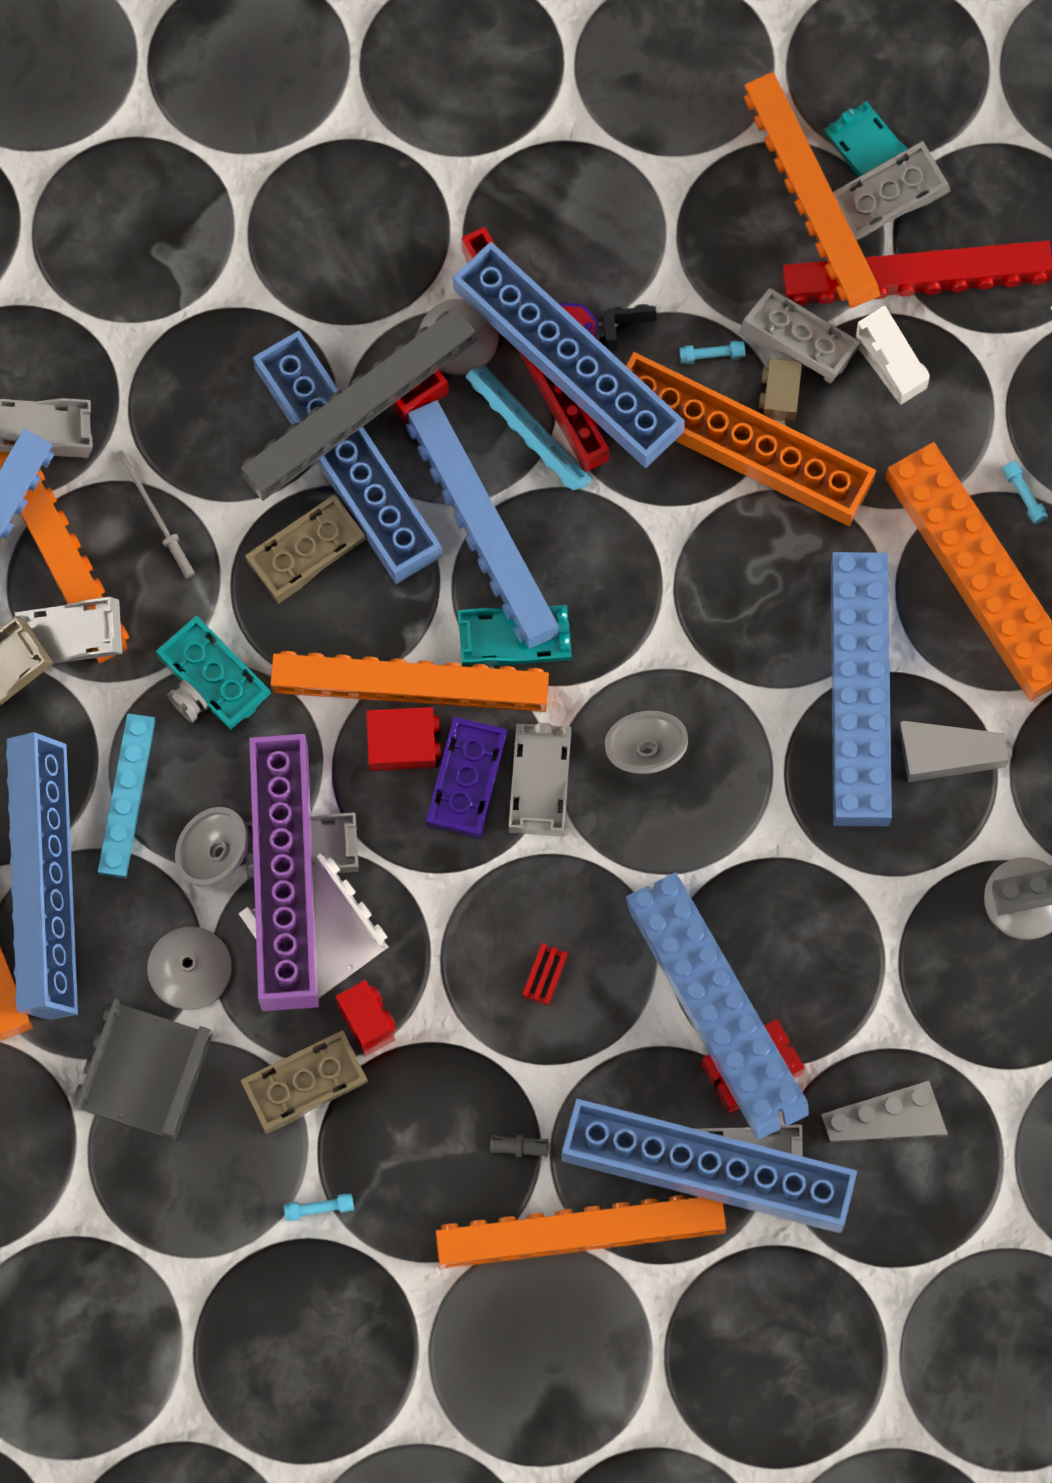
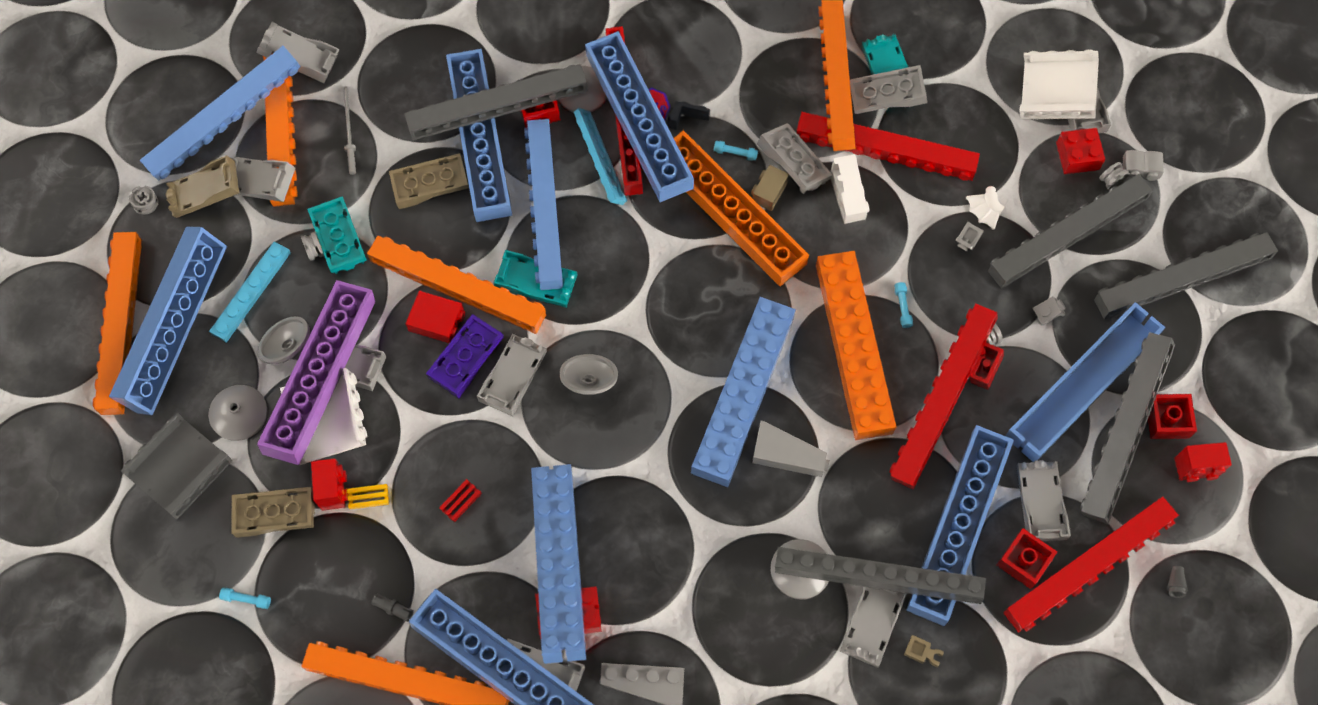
camera: 20 degrees right, 5 degrees down
none -> yellow tile [347,484,389,510]

